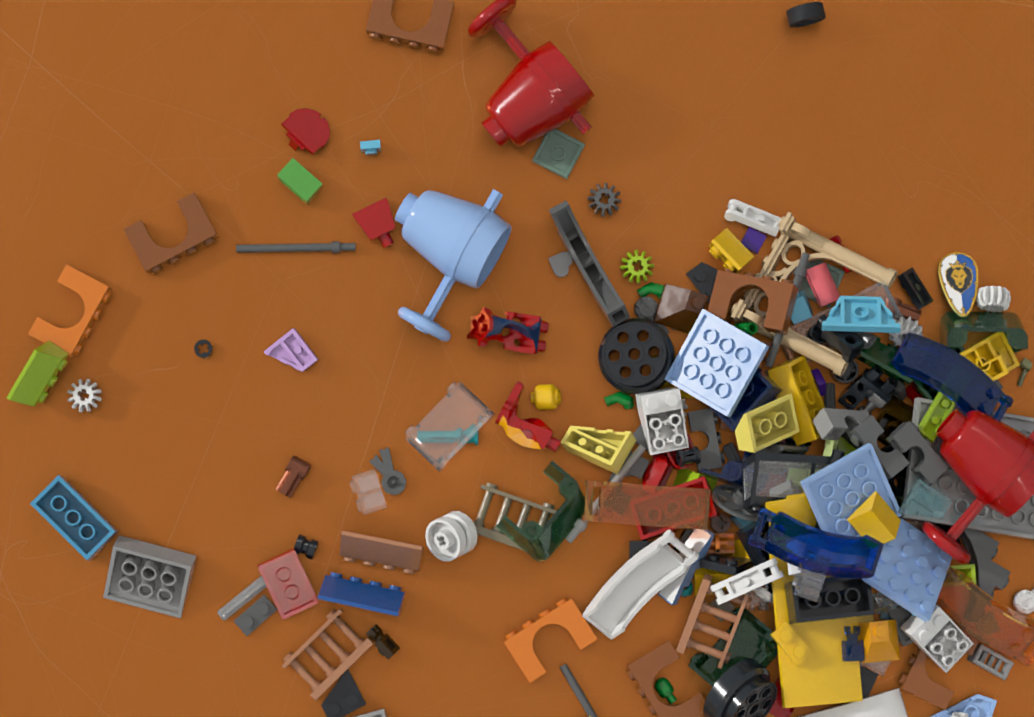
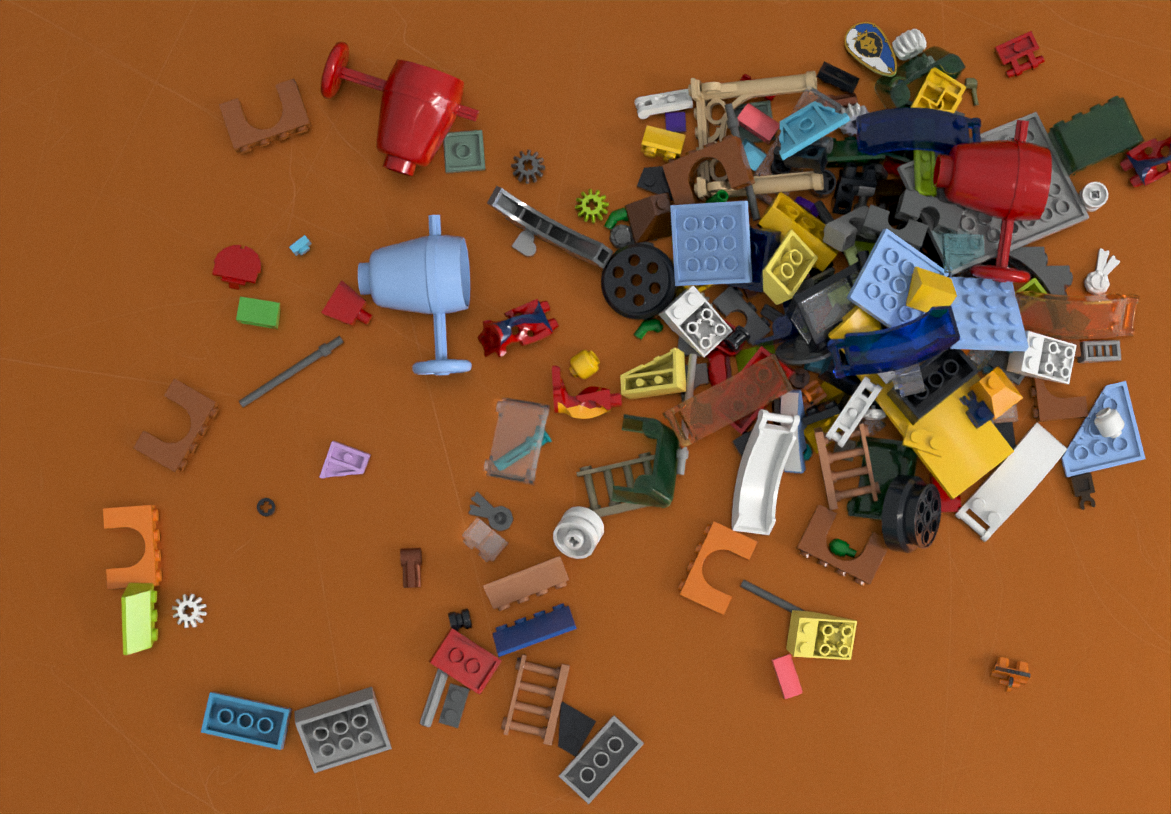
camera: 25 degrees left, 0 degrees up
dark brown plate [366,625,400,659] -> none

